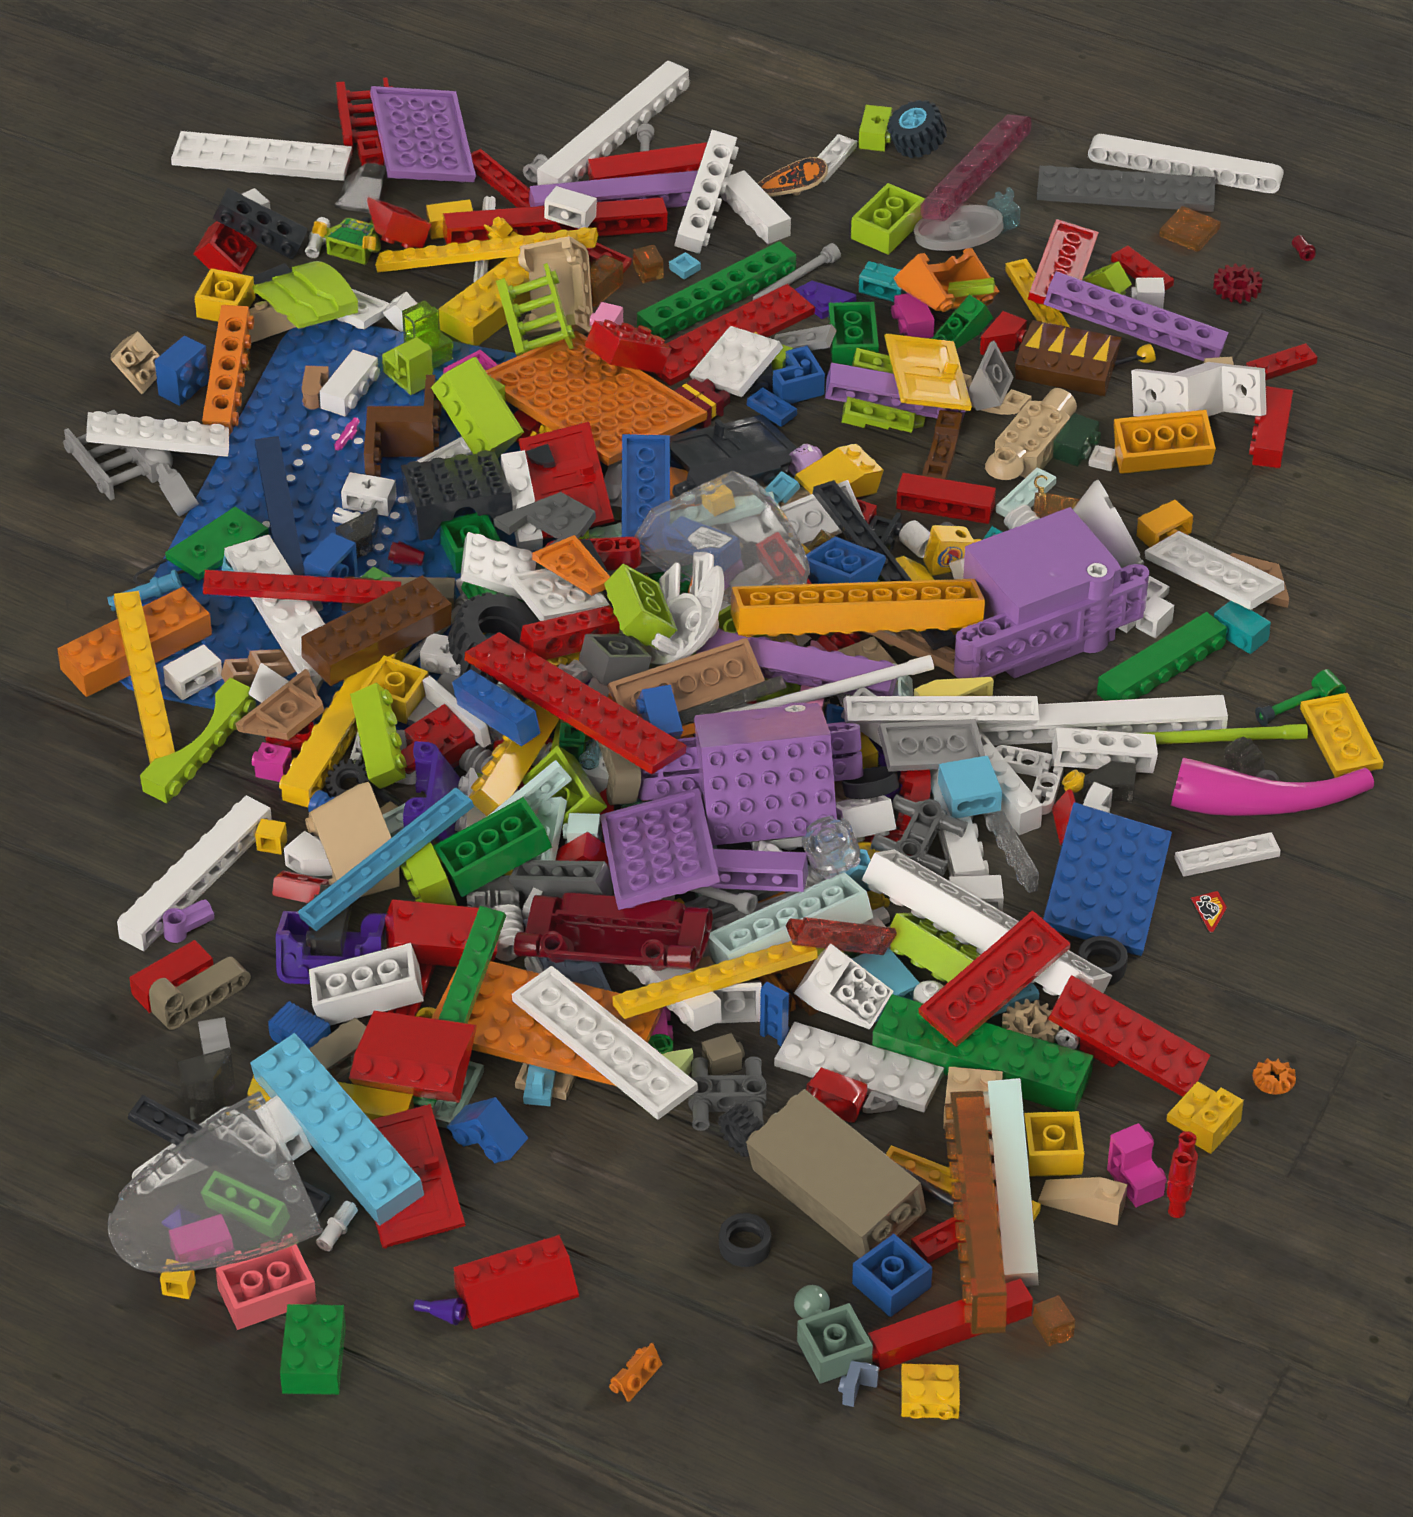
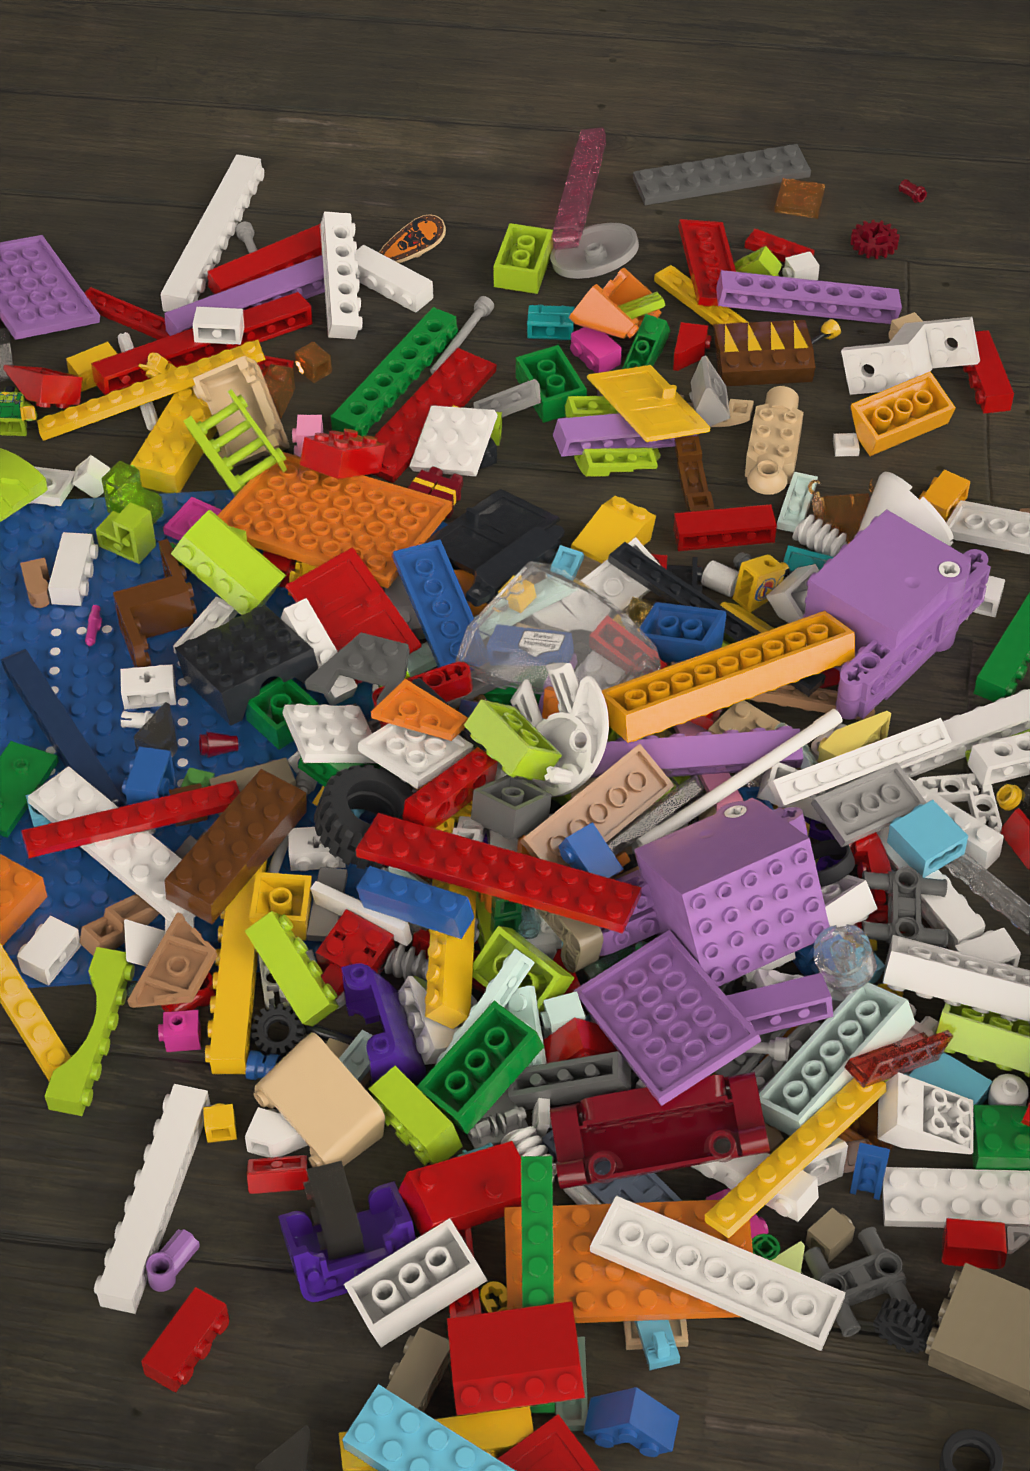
camera: 20 degrees left, 5 degrees up
dark tan beam [149,957,251,1030] -> none
light grey axle [198,1017,232,1065] -> none
blue brick [268,1001,331,1049] -> none
dark azure plate [298,788,474,931] -> none
light grey bush [523,154,549,182] -> none
black tile [525,444,556,468] -> none
medium azure plate [669,252,701,279] -> none
blue plate [747,388,797,427] -> none
blue brick [773,346,825,404] -> none
lavender head [788,444,823,476] -> none
dark purple wing [794,281,856,319] -> none
white tile [818,134,857,182] -> none
lime brick [859,105,892,151] -> none
black wheel [887,100,947,158] -> none
clear light blue brick [987,187,1021,233] -> none
clear green brick [1053,413,1101,467] -> none
white beam [1088,134,1284,193] -> none
red plate [1246,343,1318,381] -> none

